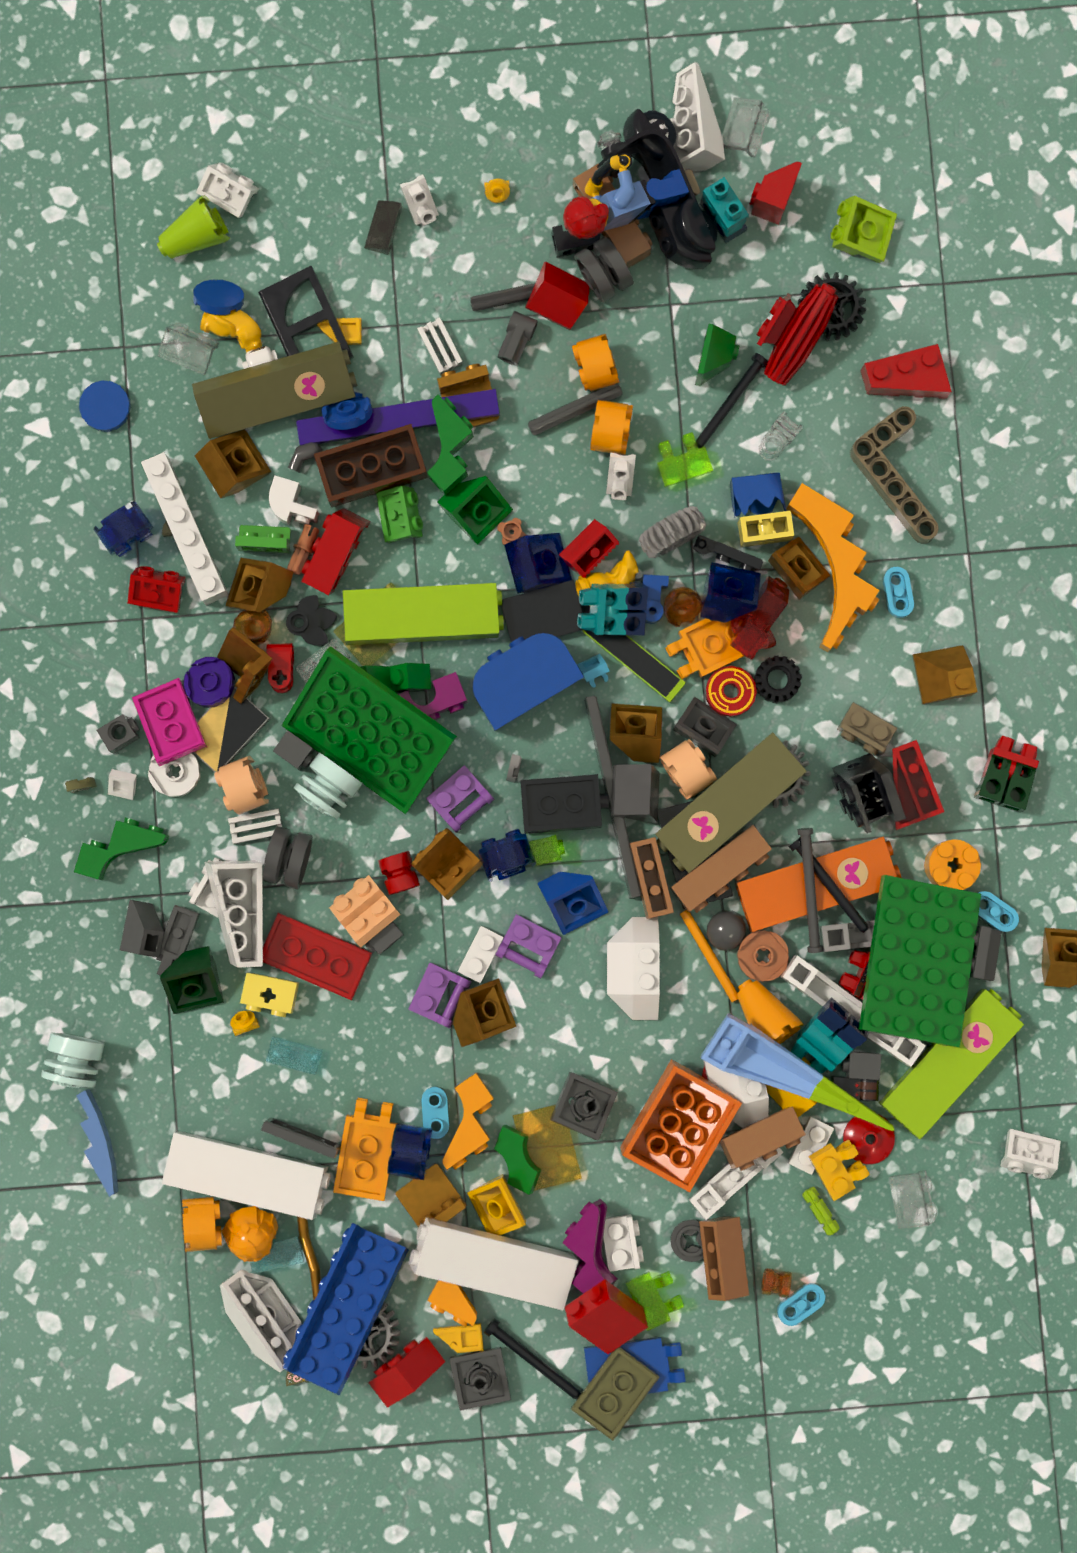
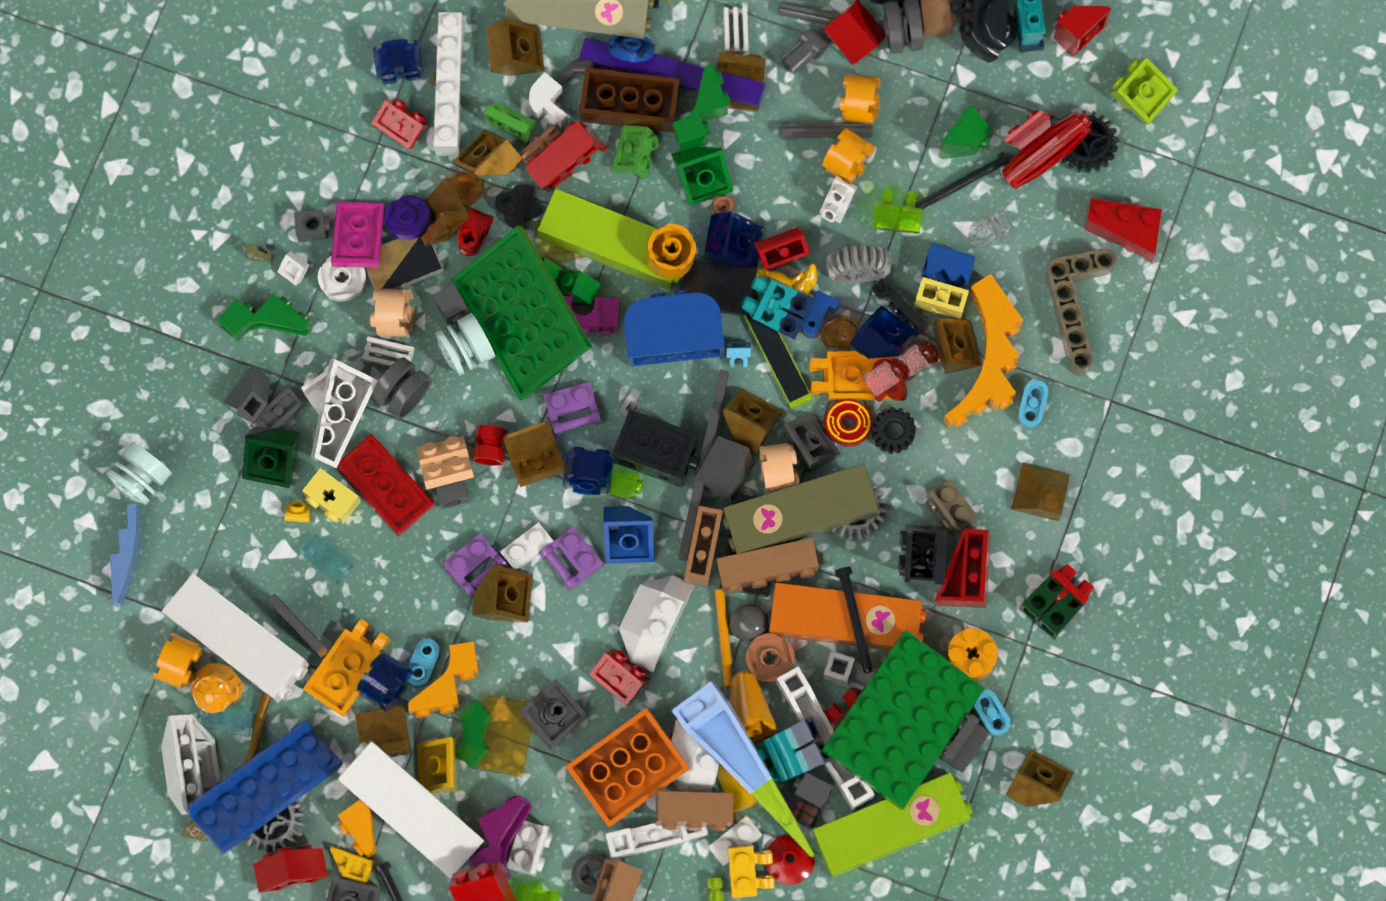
camera: 30 degrees right, 10 degrees down
dark grey bar [797,828,823,953] -> none
none -> bracket [589,649,650,706]
none -> light orange brick [646,224,696,279]

